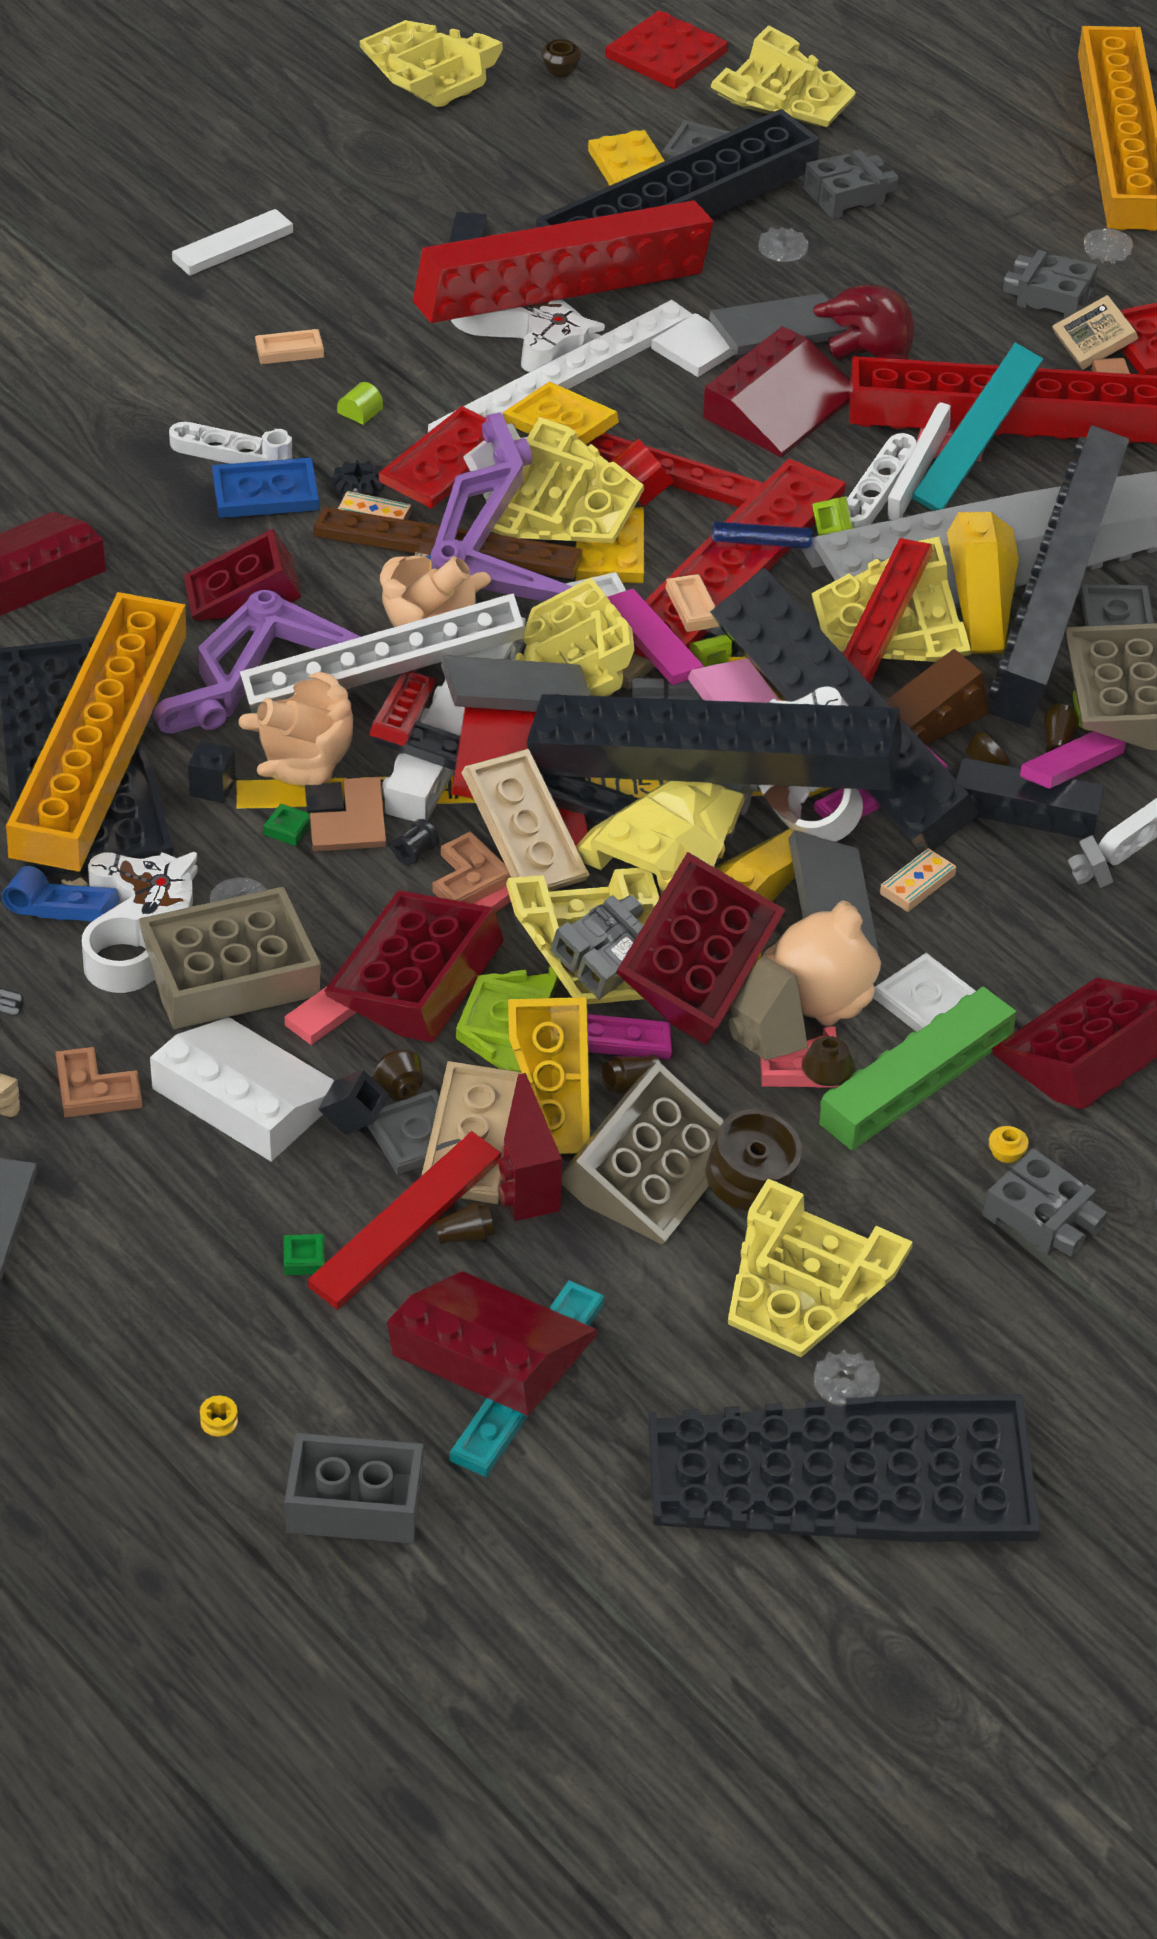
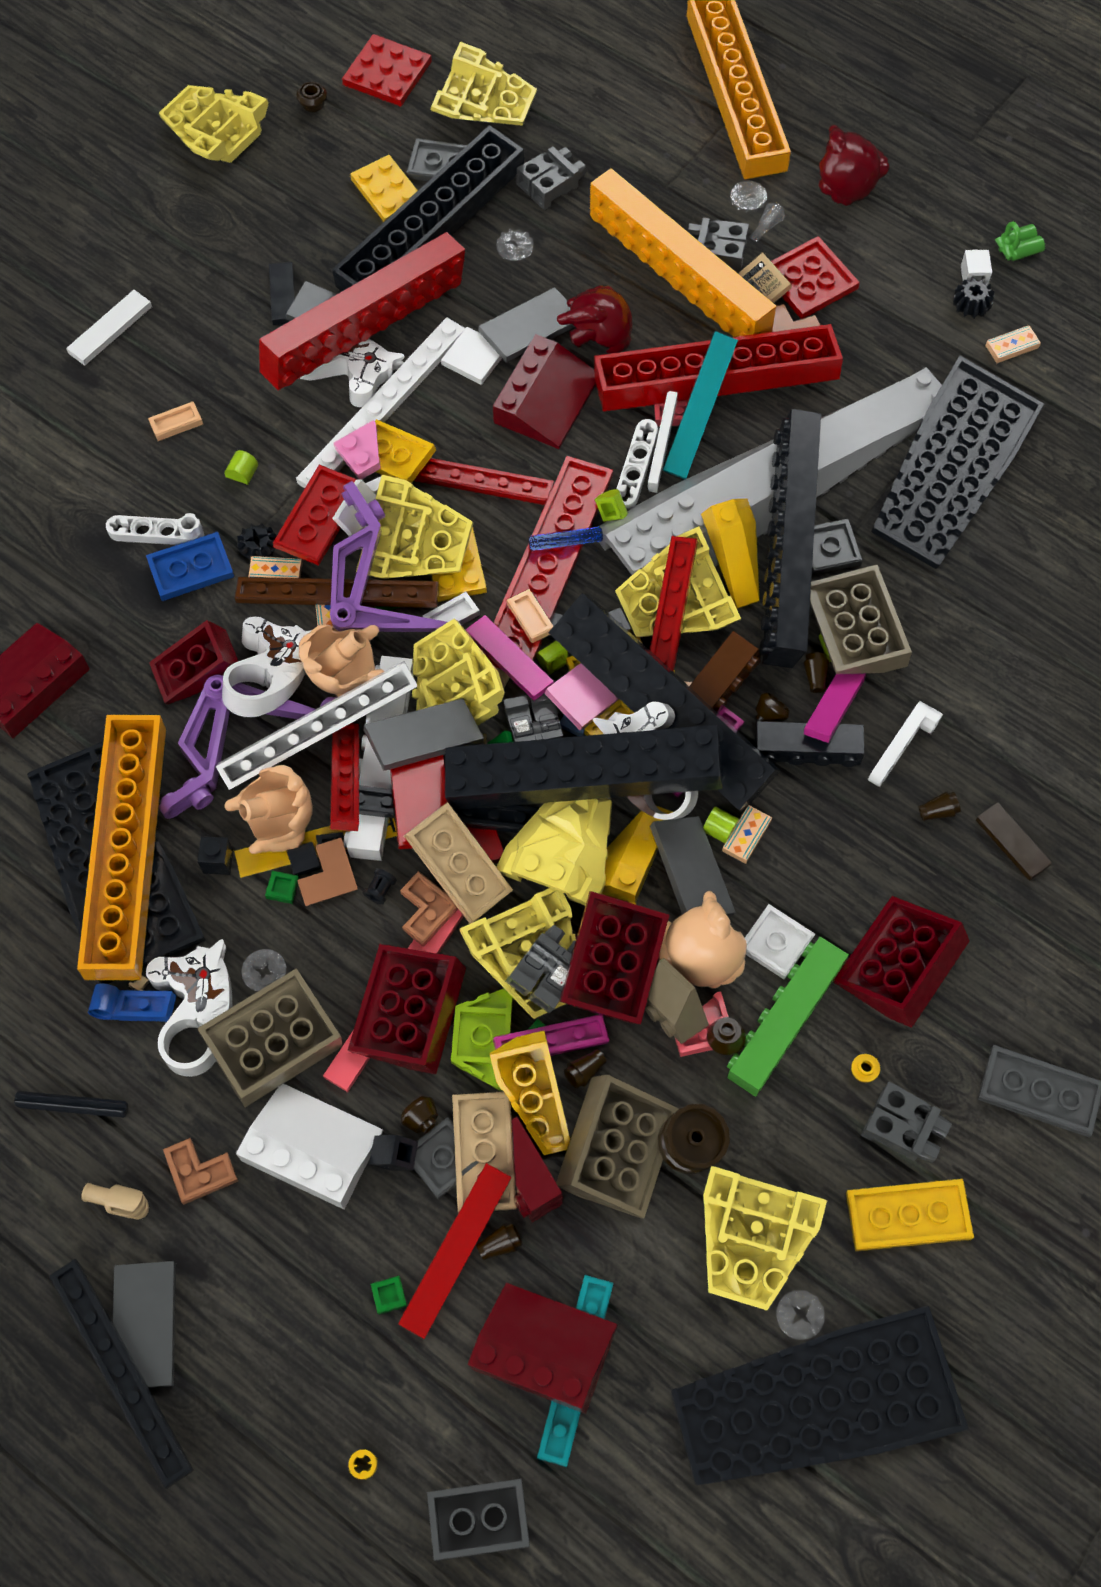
camera: 10 degrees left, 20 degrees up
red brick [610,438,674,507] -> none
light grey tile [1068,835,1113,888] -> none
none -> white animal [222,617,312,717]
none -> bright pink wing [333,420,381,480]
none -> light orange brick [590,168,776,337]
none -> lime brick [703,806,740,843]
none -> clear cone [750,203,785,242]
none -> yellow tile [846,1179,974,1251]

